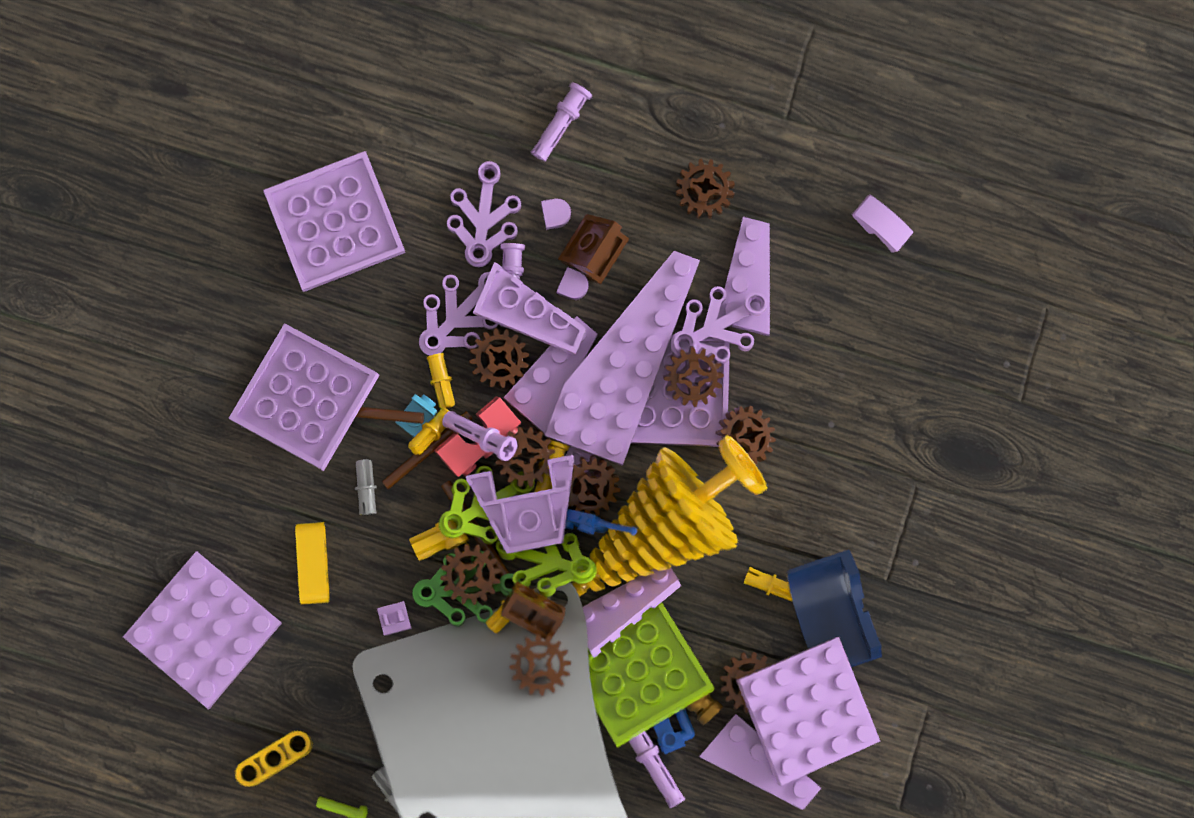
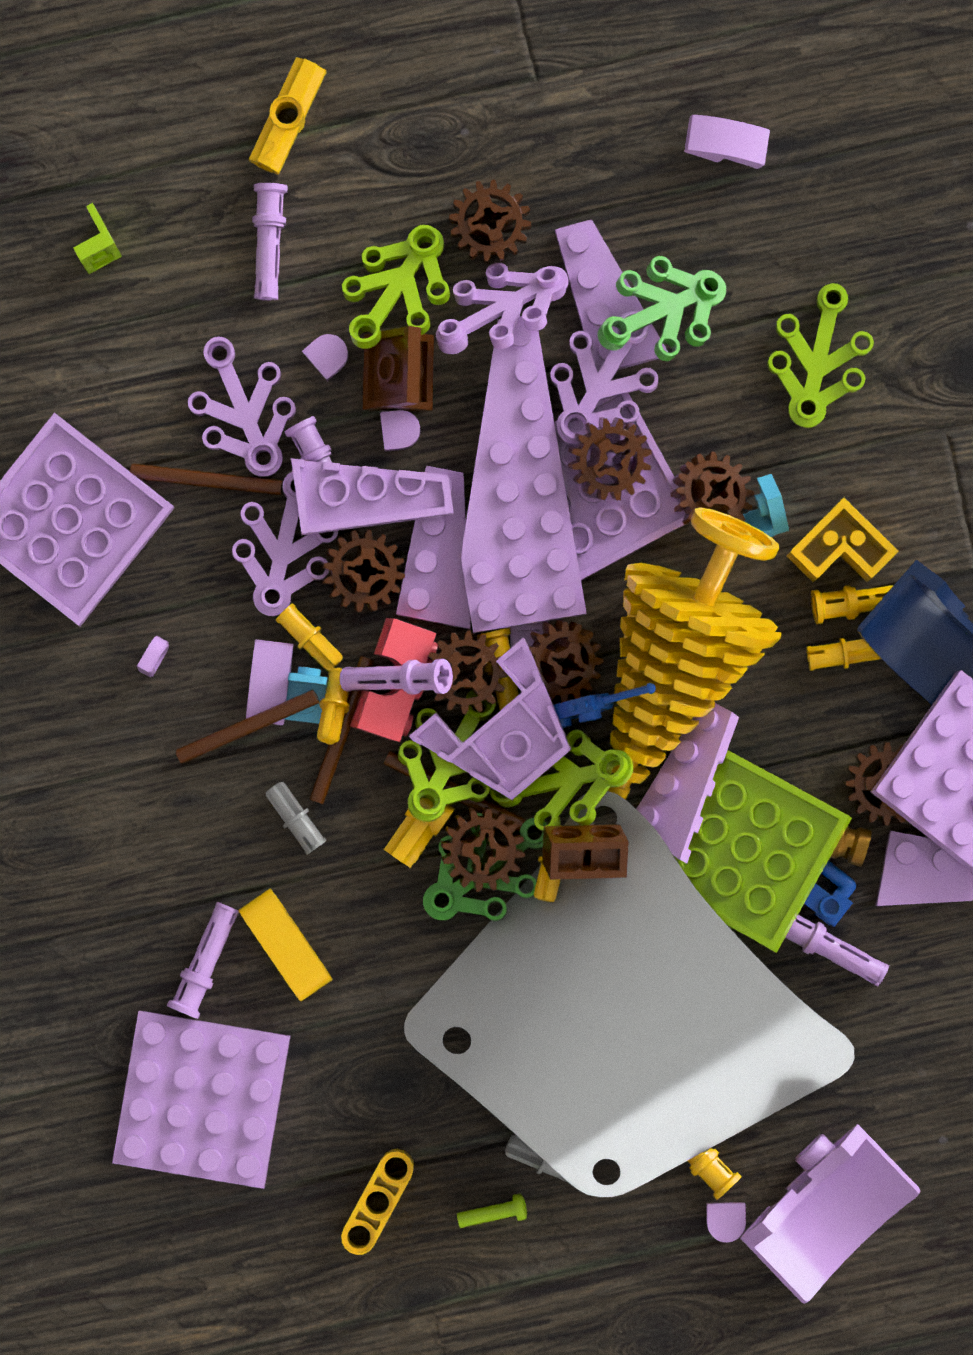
camera: 25 degrees left, 5 degrees up
lavender plate [229,323,379,471] -> none
lavender tile [377,601,412,636] -> none
reddish brown gear [509,634,571,697] -> none
none -> lime panel [73,203,122,274]
none -> reddish brown bar [130,463,282,495]
none -> lavender tile [137,636,169,677]
none -> lavender pin [167,902,239,1019]
none -> lavender slope [246,639,294,725]
none -> yellow piece [249,57,326,175]
none -> lime plant [342,225,450,349]
none -> lavender plant [436,263,569,354]
none -> plant [597,256,726,361]
none -> medium azure bracket [743,474,789,537]
none -> lime plant [767,283,874,428]
none -> yellow brick [787,498,899,582]
none -> yellow pin [811,585,894,624]

